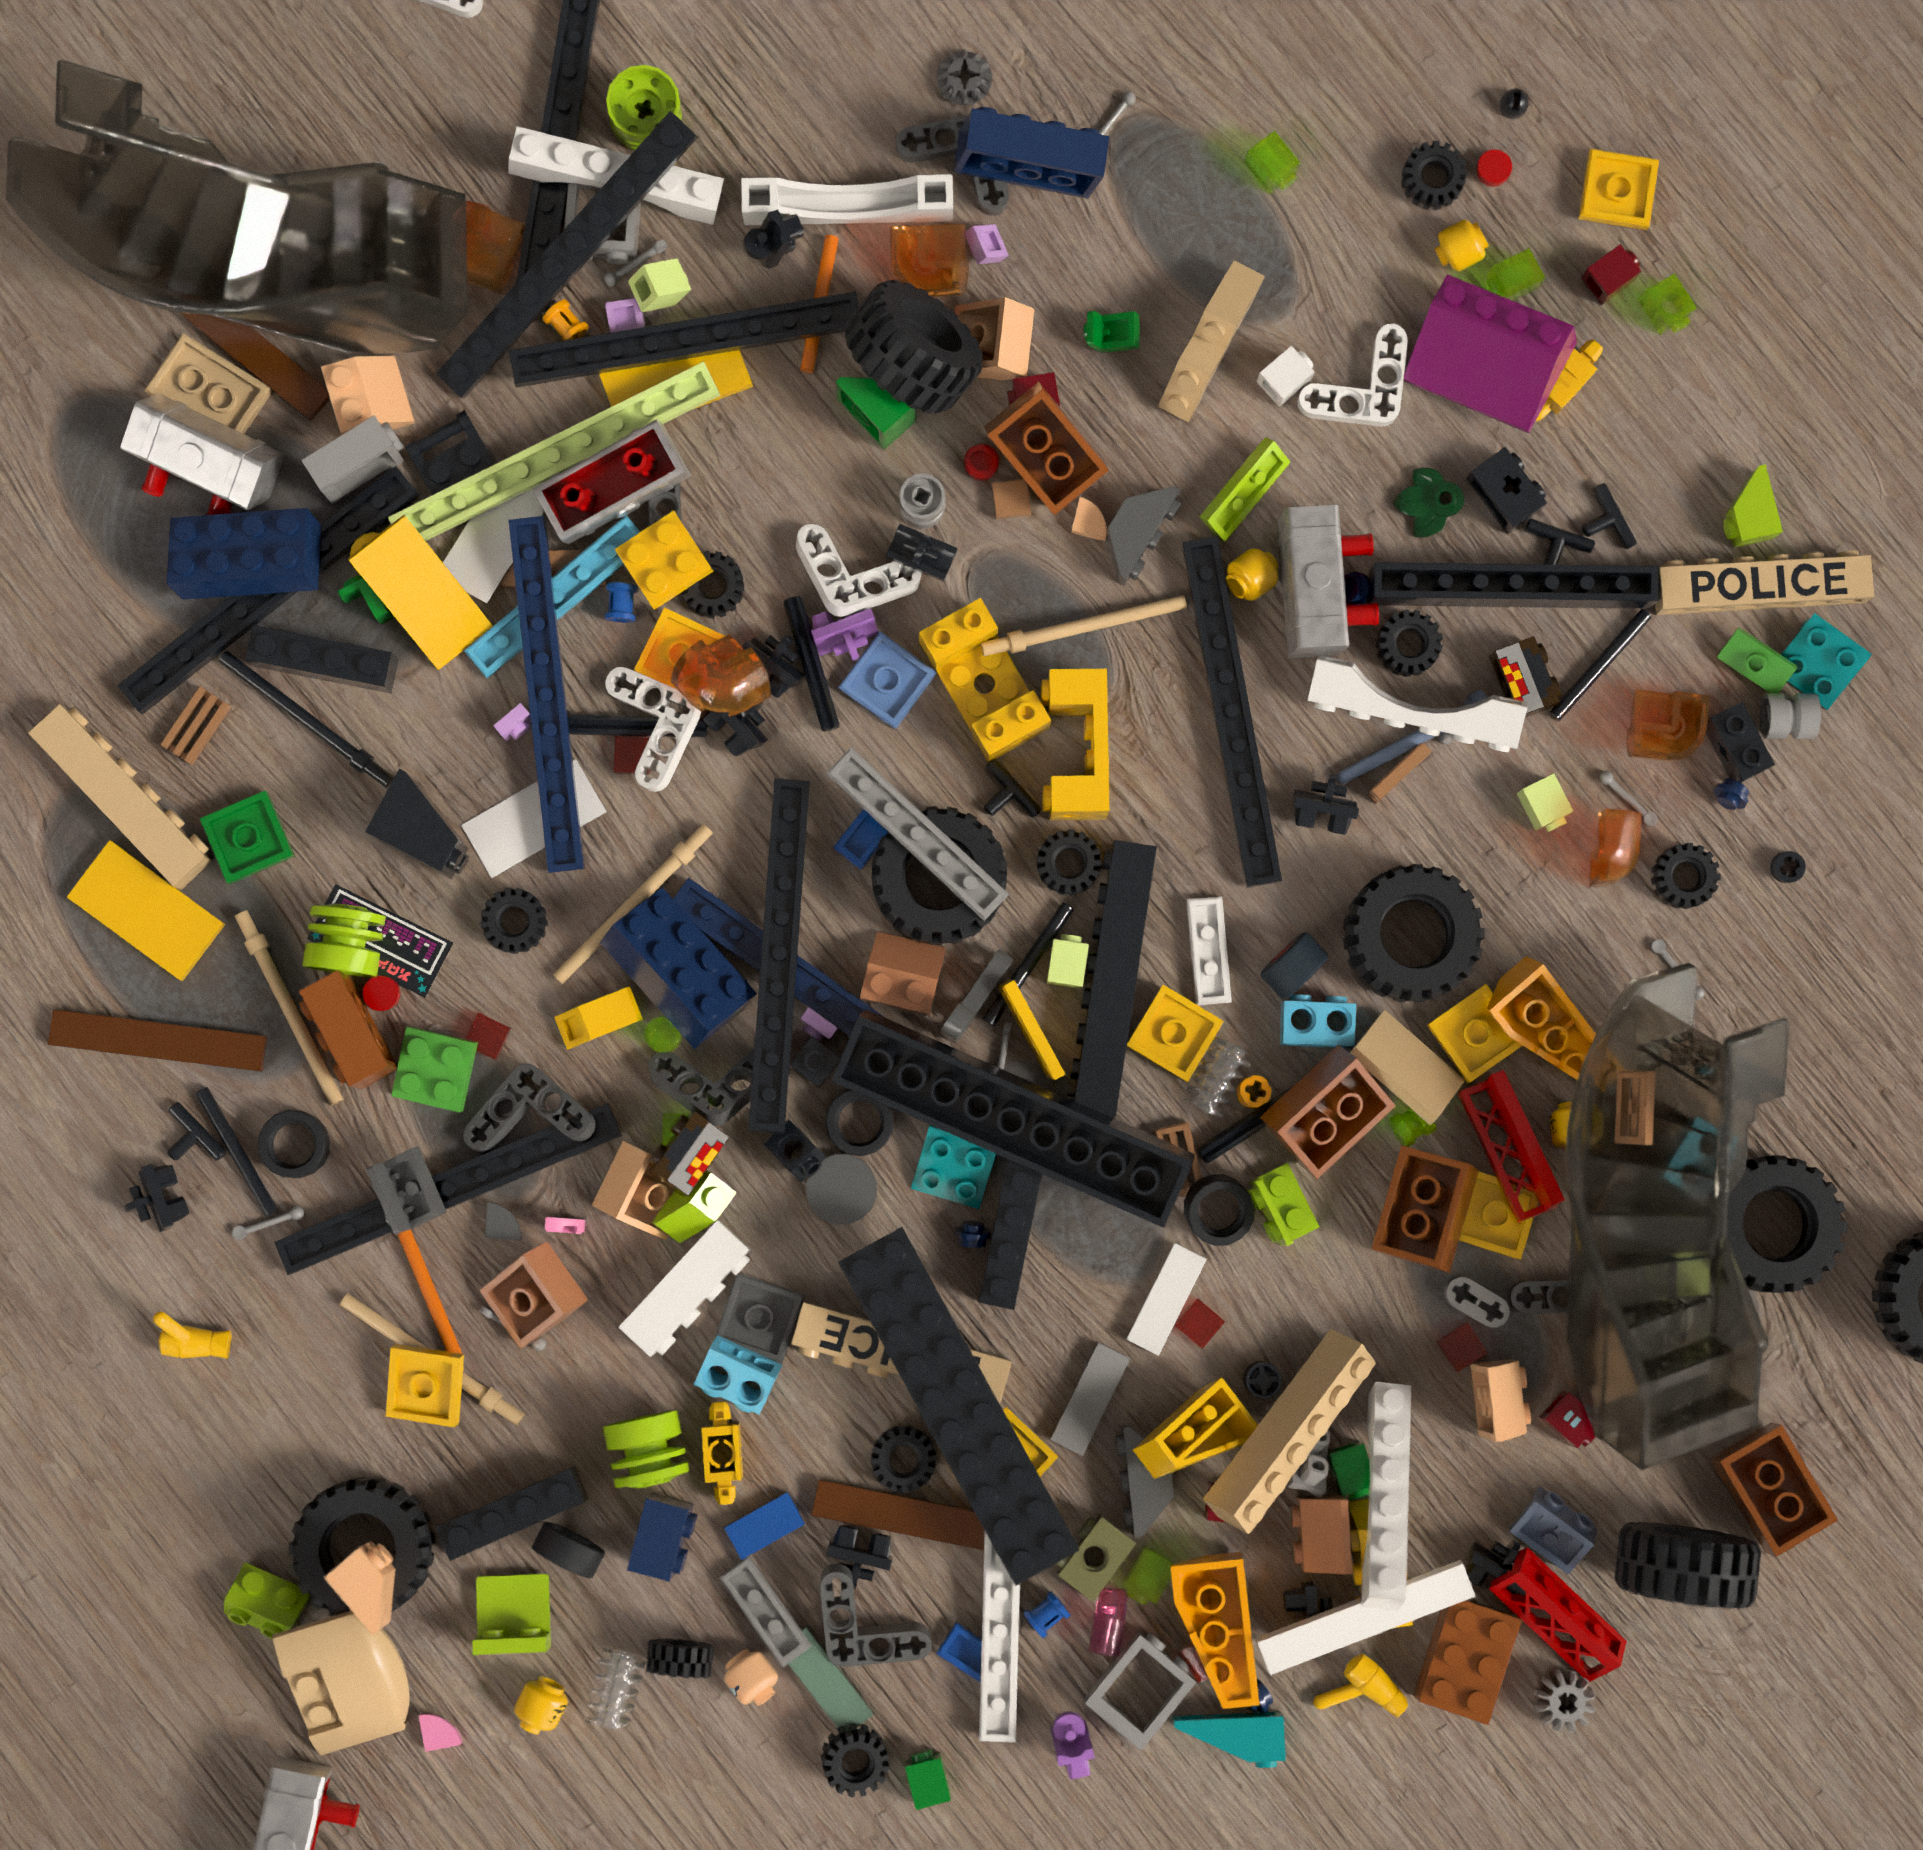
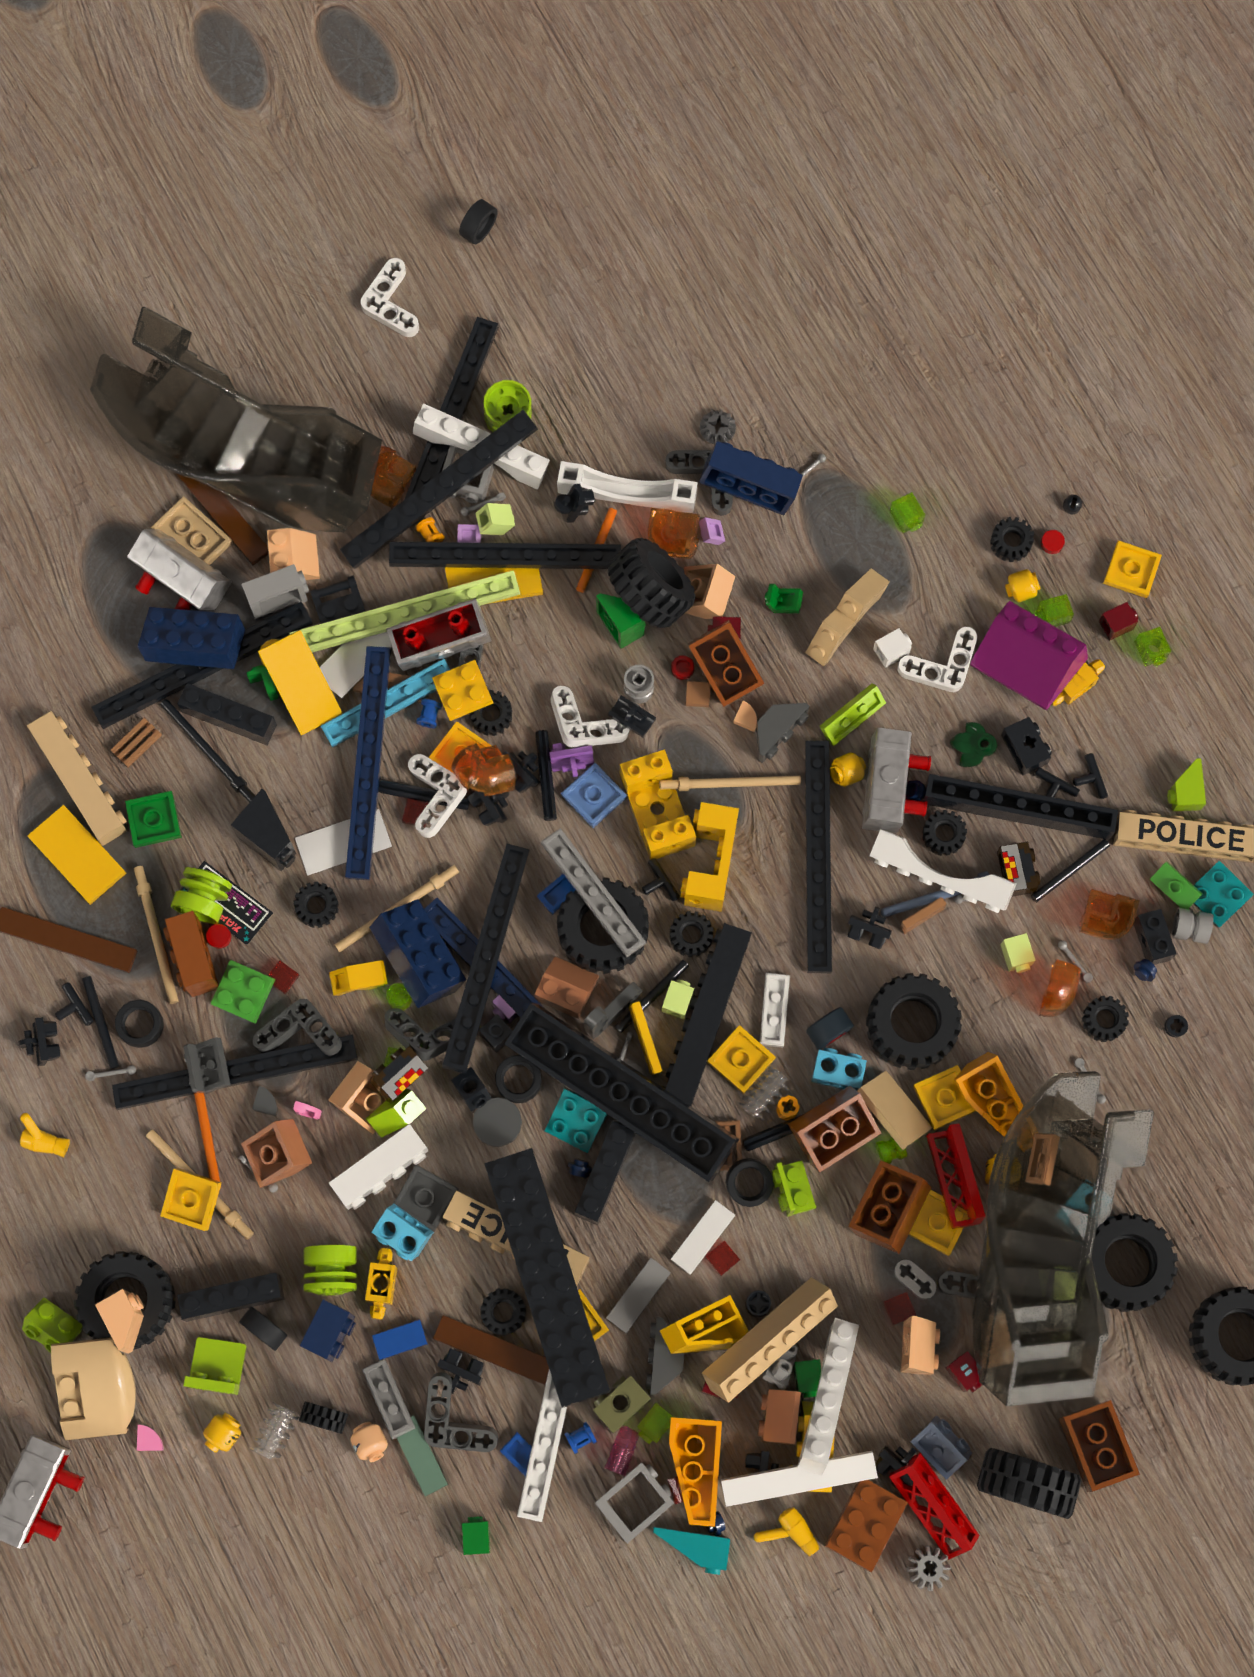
camera: 15 degrees right, 10 degrees down
lavender plate [493,703,531,741] -> none
black tyre [821,1723,889,1797] -> none
medium lavender hips [1050,1712,1095,1779] -> none

